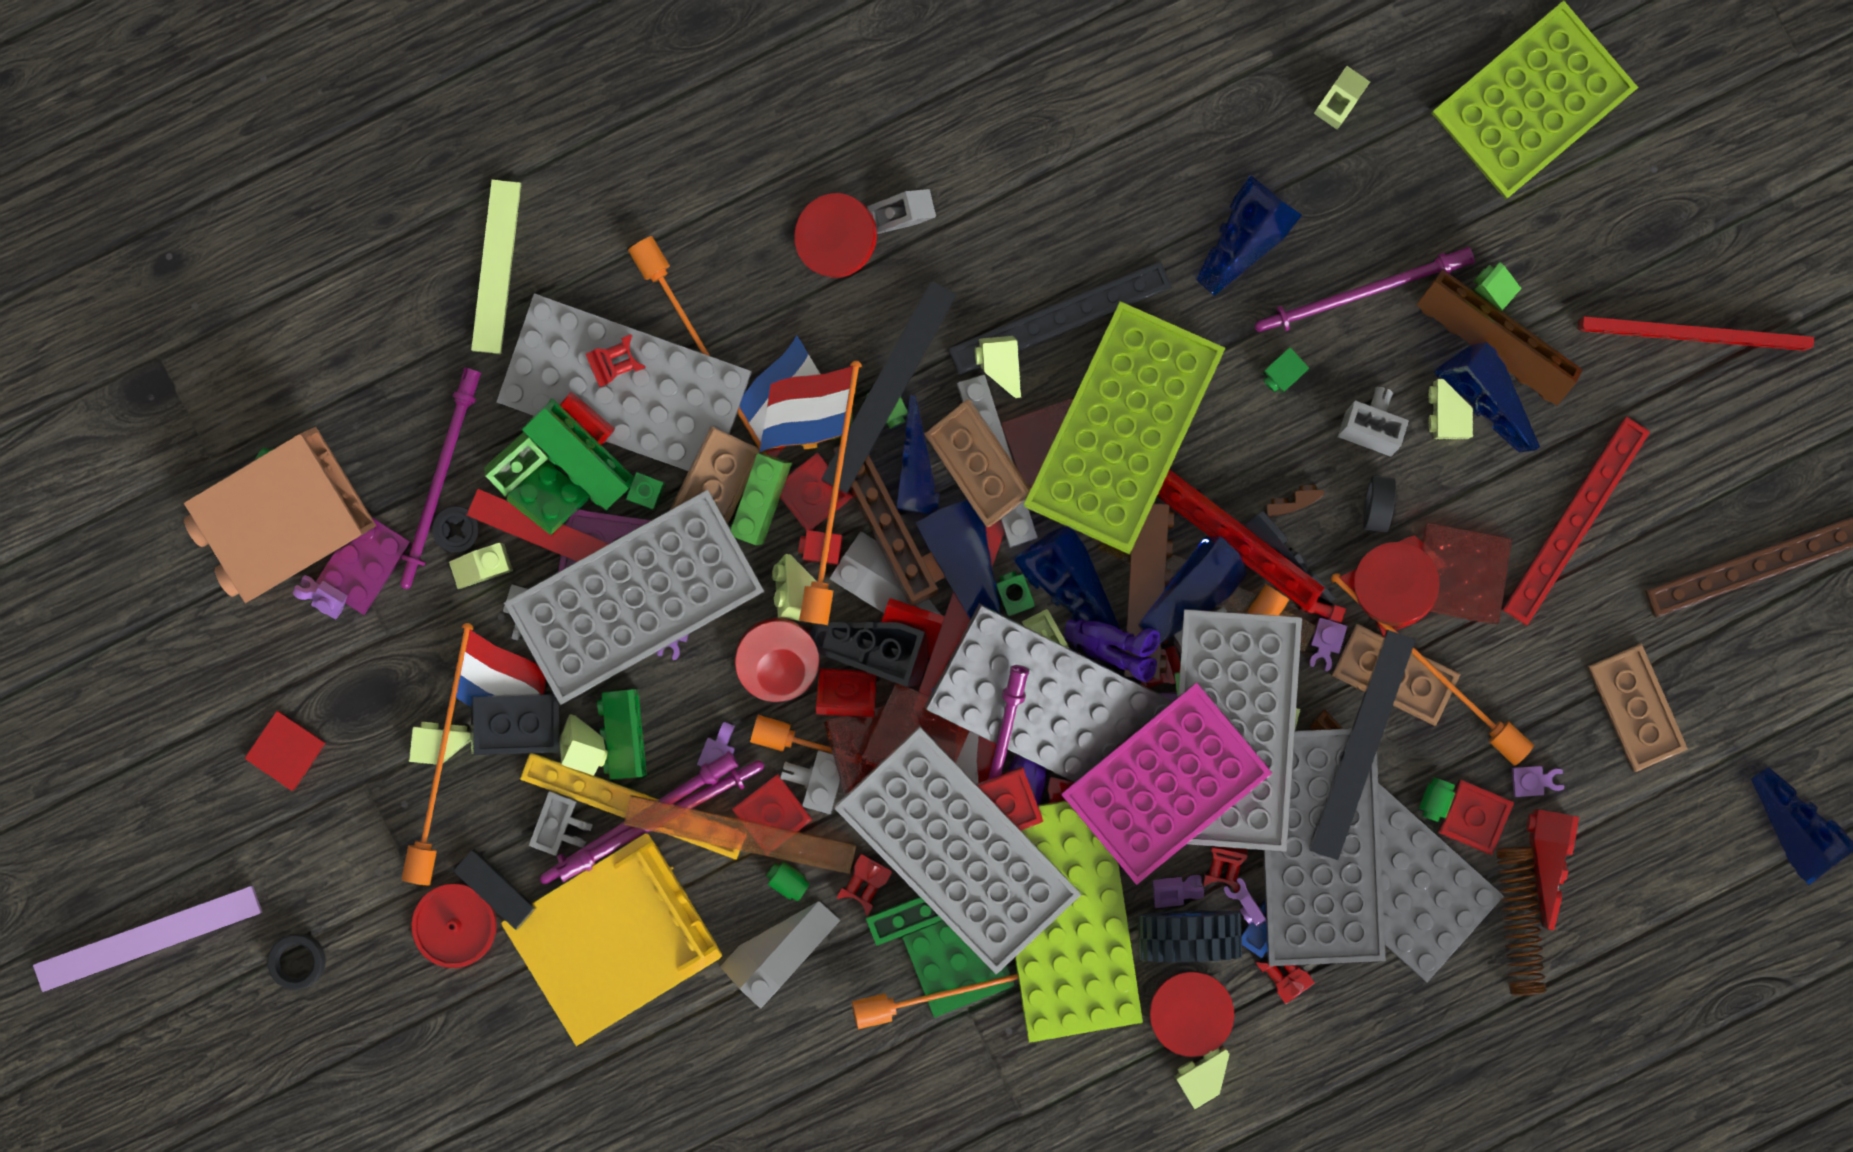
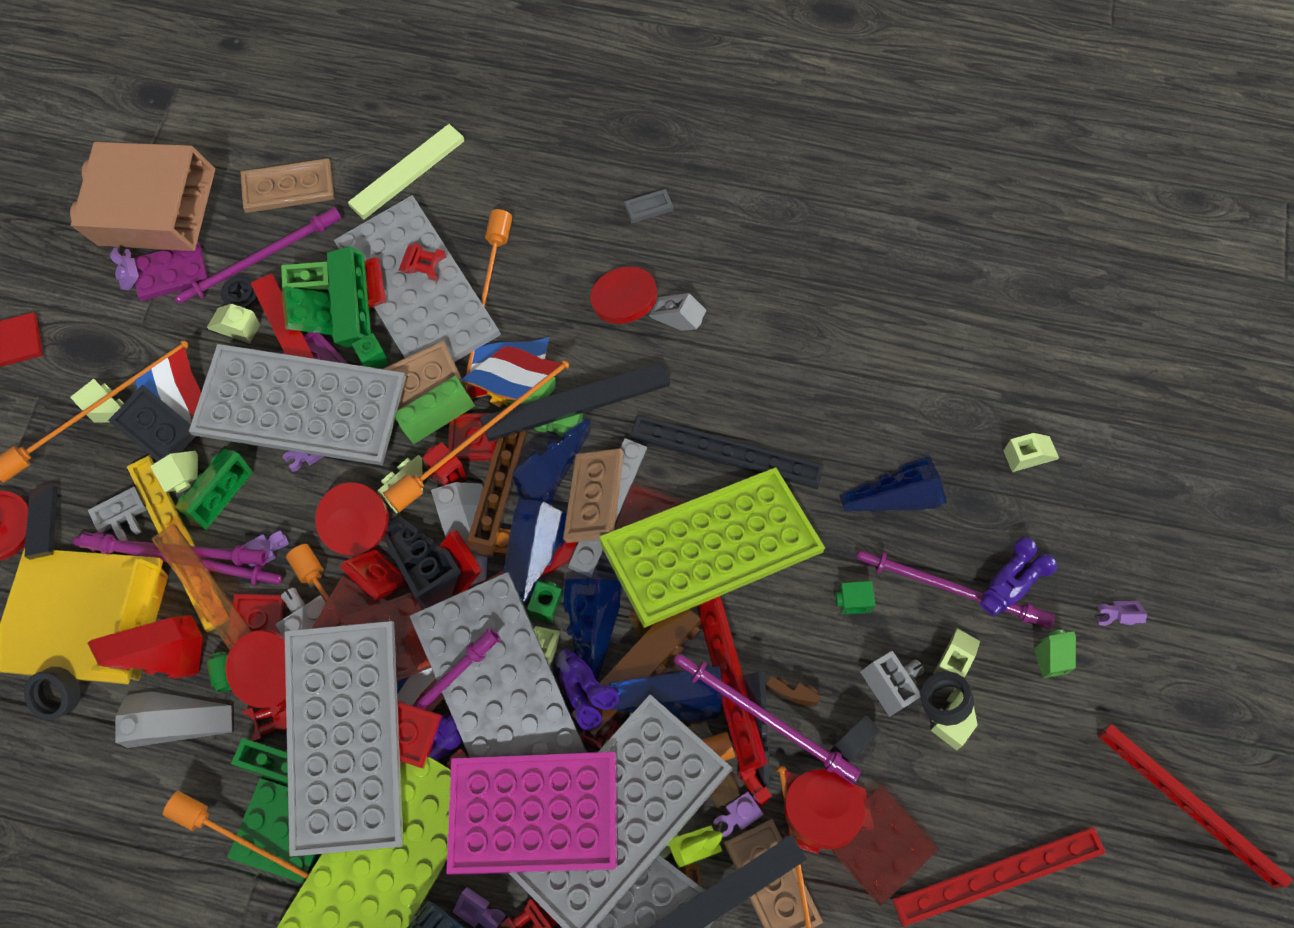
camera: 40 degrees right, 20 degrees down
yellowish green slope [975,336,1021,398] -> none
reddish brown brick [1416,269,1583,406] -> none
lime plate [1432,1,1638,200] -> none
clear blue wedge [1434,342,1540,453] -> none
none -> black tyre [24,667,80,720]
none -> red wedge [87,616,203,679]
none -> red piece [226,630,286,708]
none -> medium nougat tile [240,158,335,213]
none -> dark grey tile [624,189,673,224]
none -> lime tile [668,825,723,868]
none -> magenta bar [674,654,861,785]
none -> black tyre [920,671,974,726]
none -> yellowish green slope [933,629,980,678]
none -> dark purple piece [979,537,1057,617]
none -> medium lavender plate [1095,601,1147,626]

